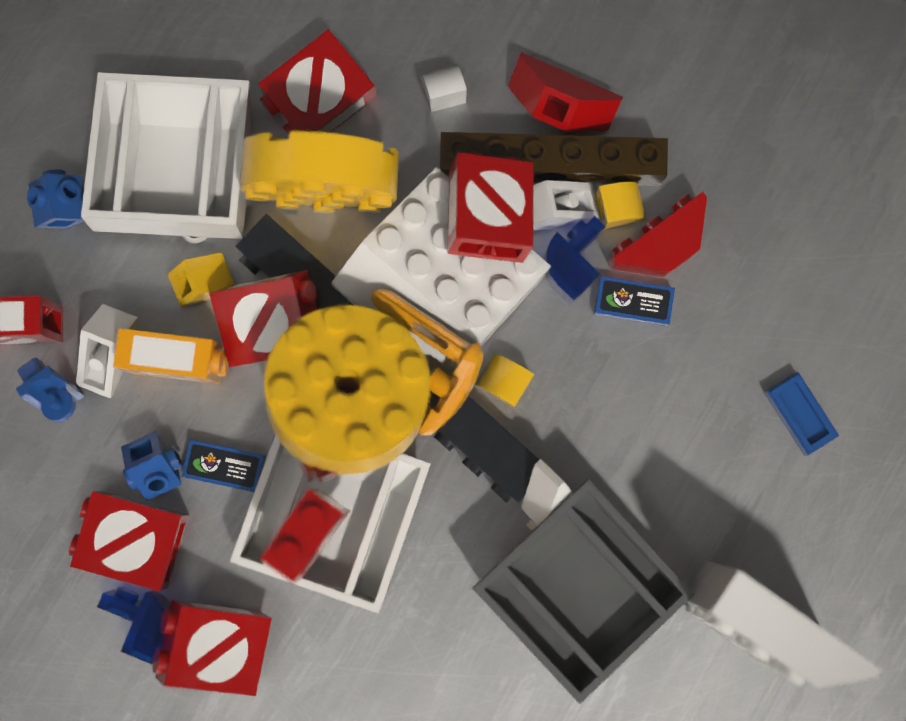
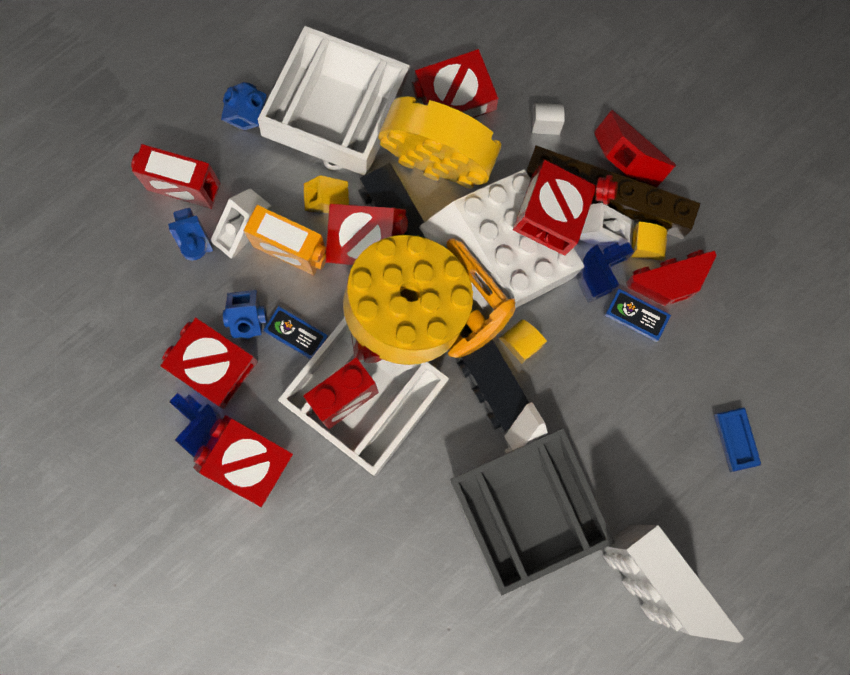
camera: 20 degrees right, 5 degrees down
none -> red plate [596,175,618,205]

